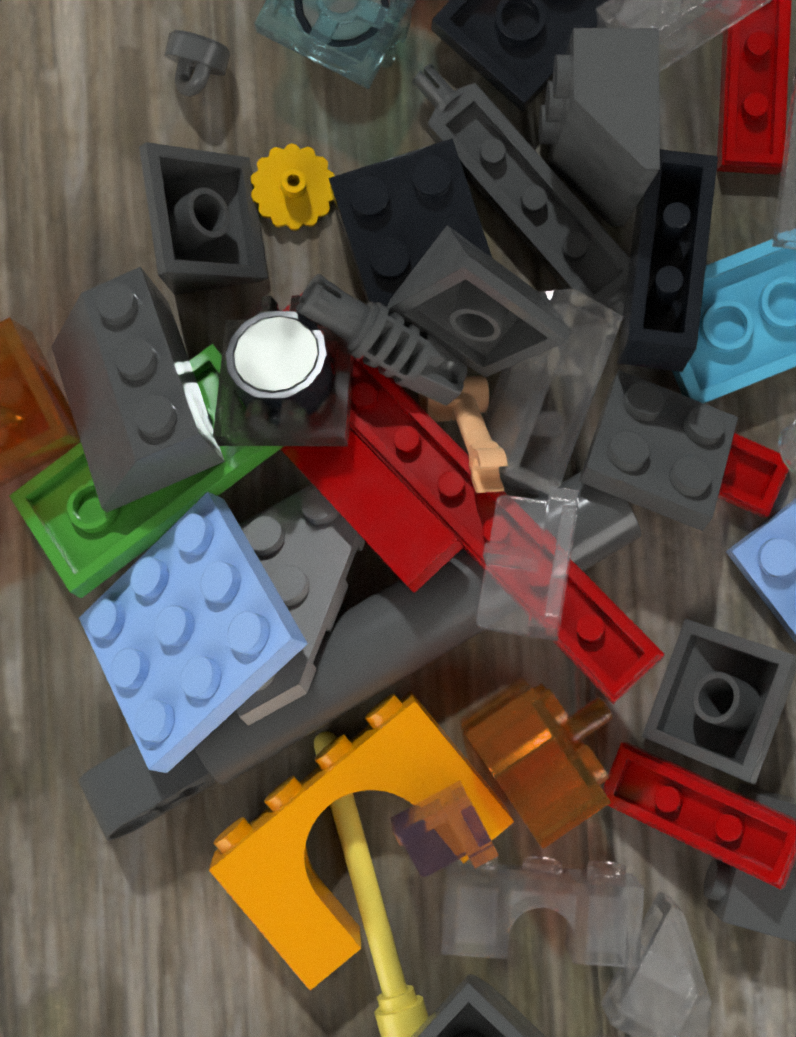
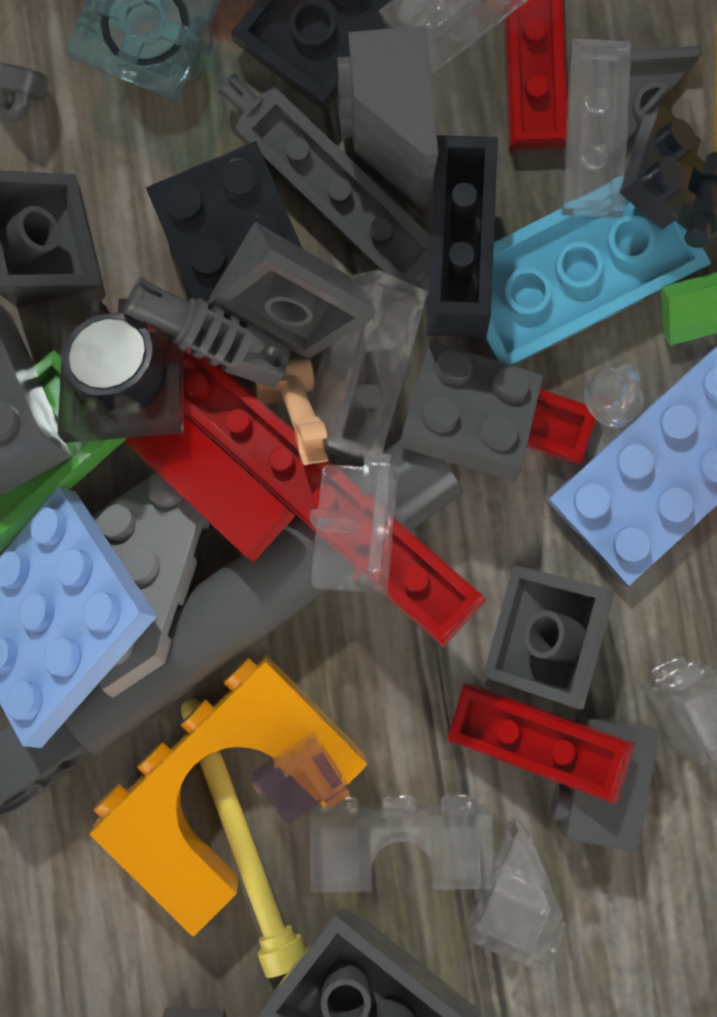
camera: 15 degrees left, 0 degrees up
yellow piece [251,143,335,231] -> none
clear orange brick [459,677,613,849] -> none

